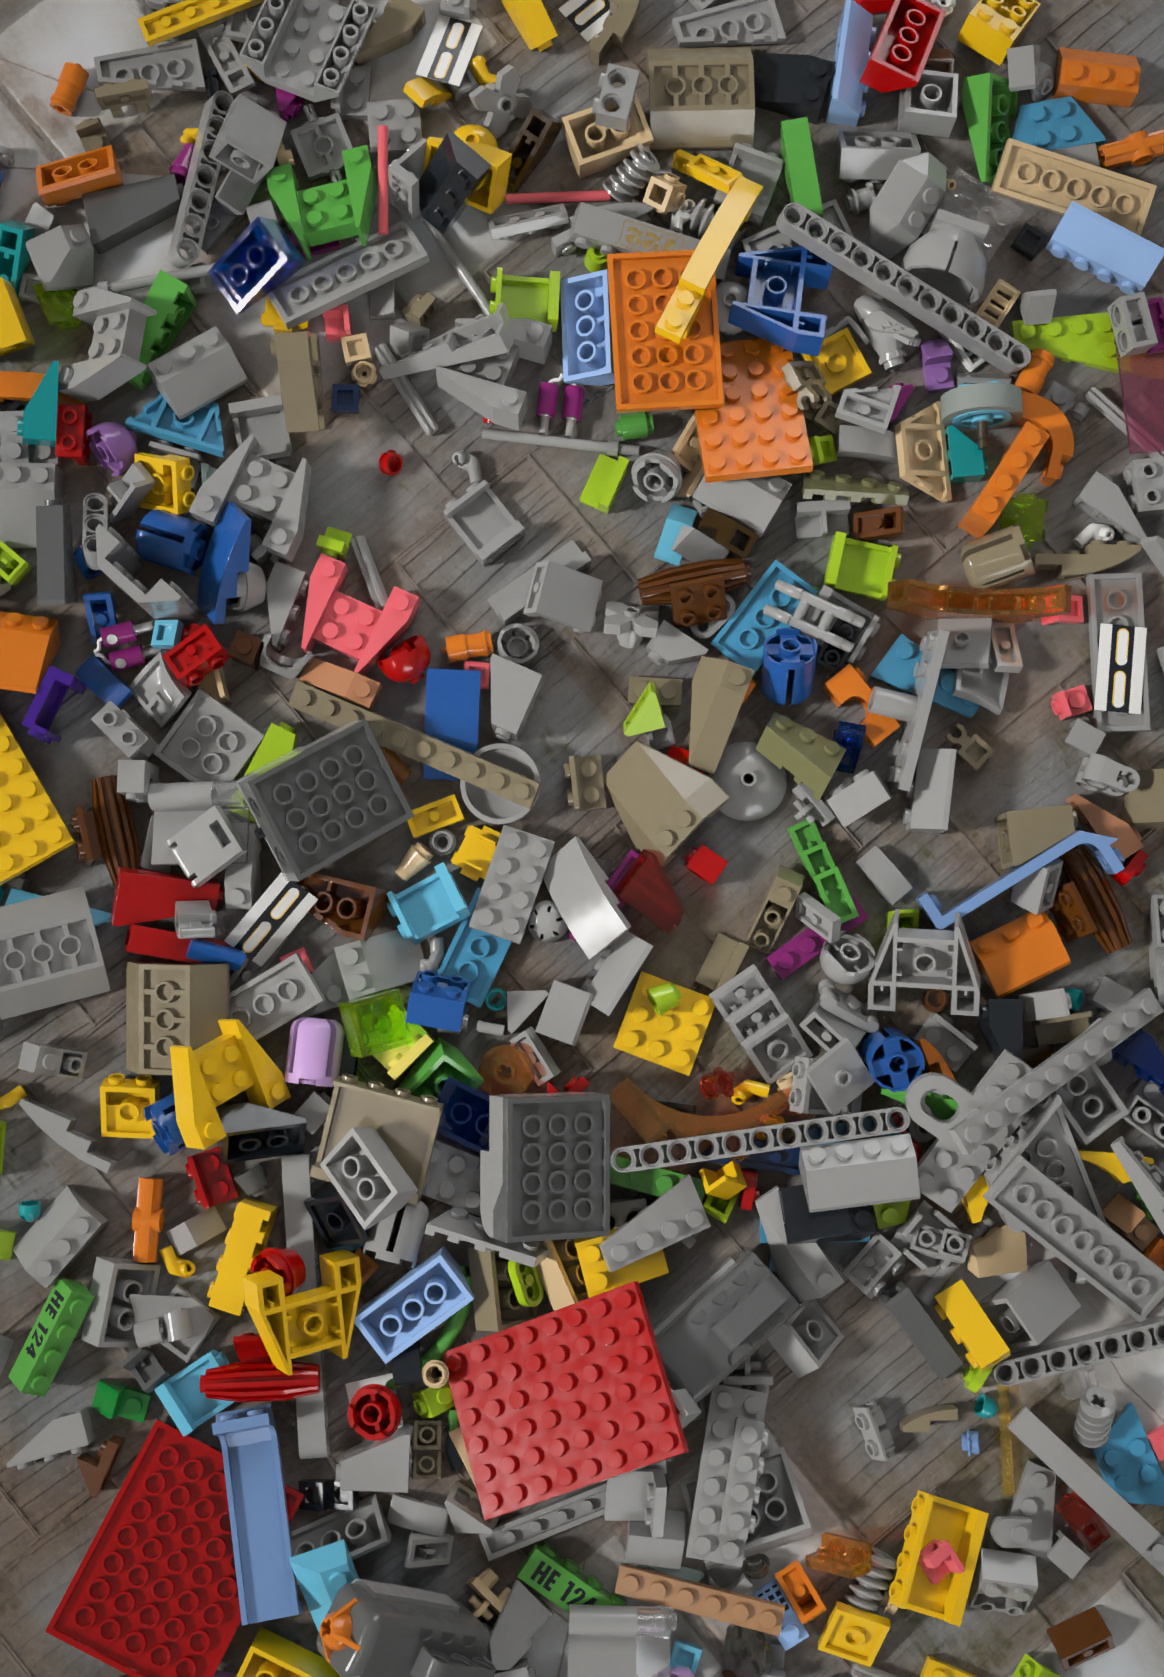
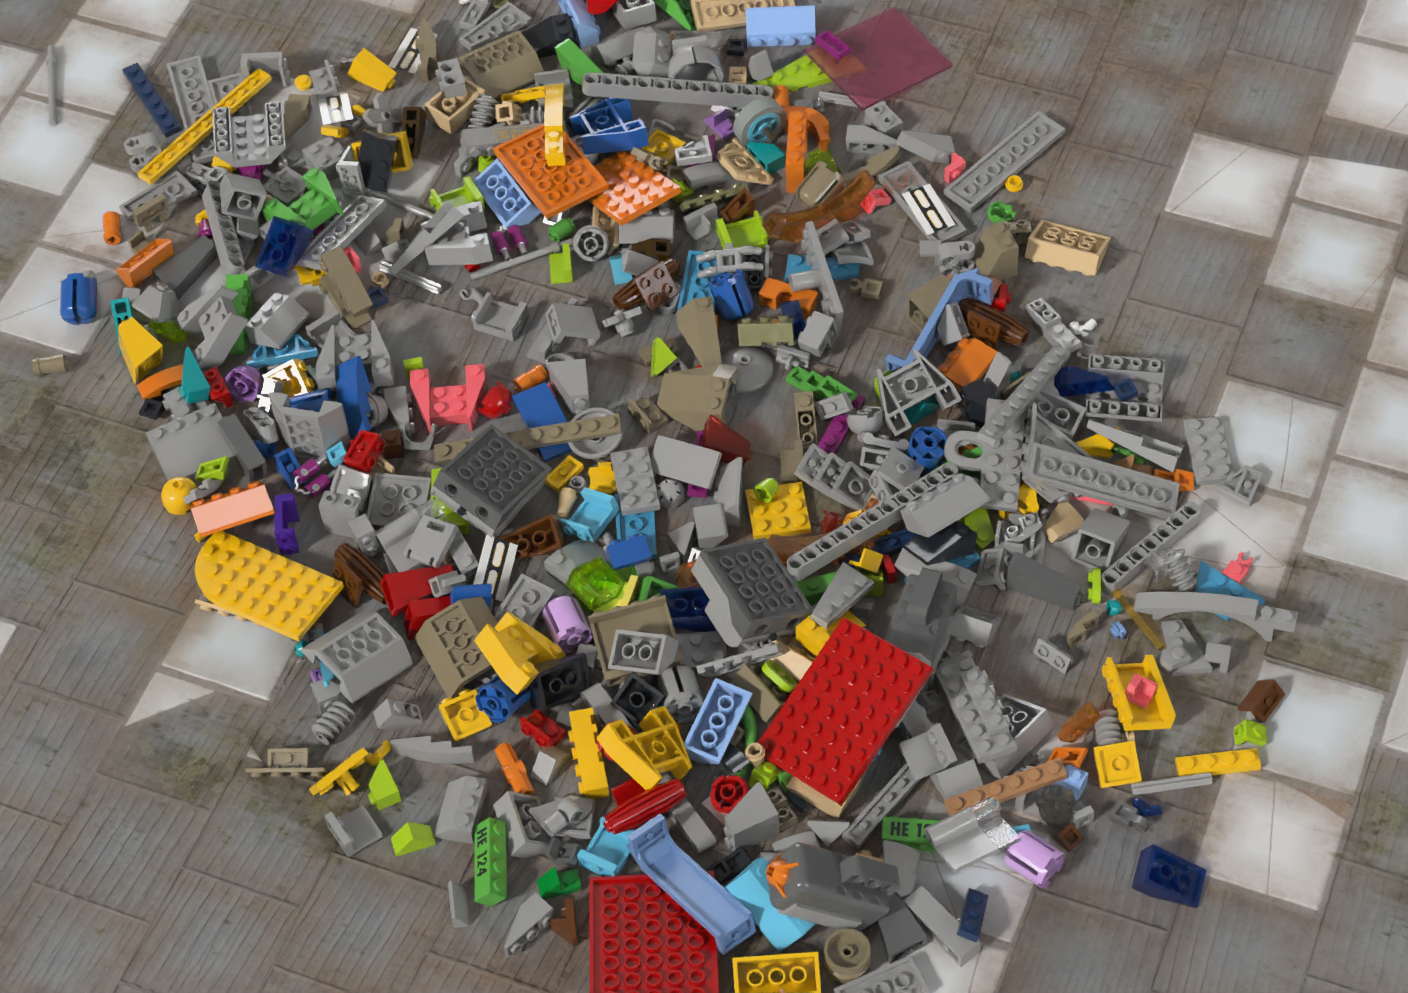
camera: 20 degrees left, 30 degrees down
teal hinge [18,1200,41,1222] -> none
blue slope [75,654,134,709] -> none
yellow arm [159,1245,196,1278] -> none
nougat slope [299,657,383,711] -> none
tan plate [340,332,372,366] -> none
light grey axle [350,535,388,611] -> none
coral bar [378,125,389,235] -> none
red plate [379,449,403,476] -> none
teal hinge [485,988,507,1011] -> none
light grey plate [487,203,569,240] -> none
coral bar [506,190,610,205] -> none
light grey slope [645,620,709,666] -> none
red brick [684,844,728,886] -> none
light grey animal [853,295,921,371] -> none
light grey slope [856,846,914,906] -> none
light grey slope [902,749,957,835] -> none
reddish brown plate [921,989,948,1012] -> none
yellow brick [933,1279,1010,1373] -> none
light grey slope [969,1548,1038,1616] -> none
coral bracket [1051,685,1093,721] -> none
clear red slope [1055,1491,1111,1553] -> none
white arm [1073,523,1115,549] -> none
light grey brick [1107,291,1158,358] -> none

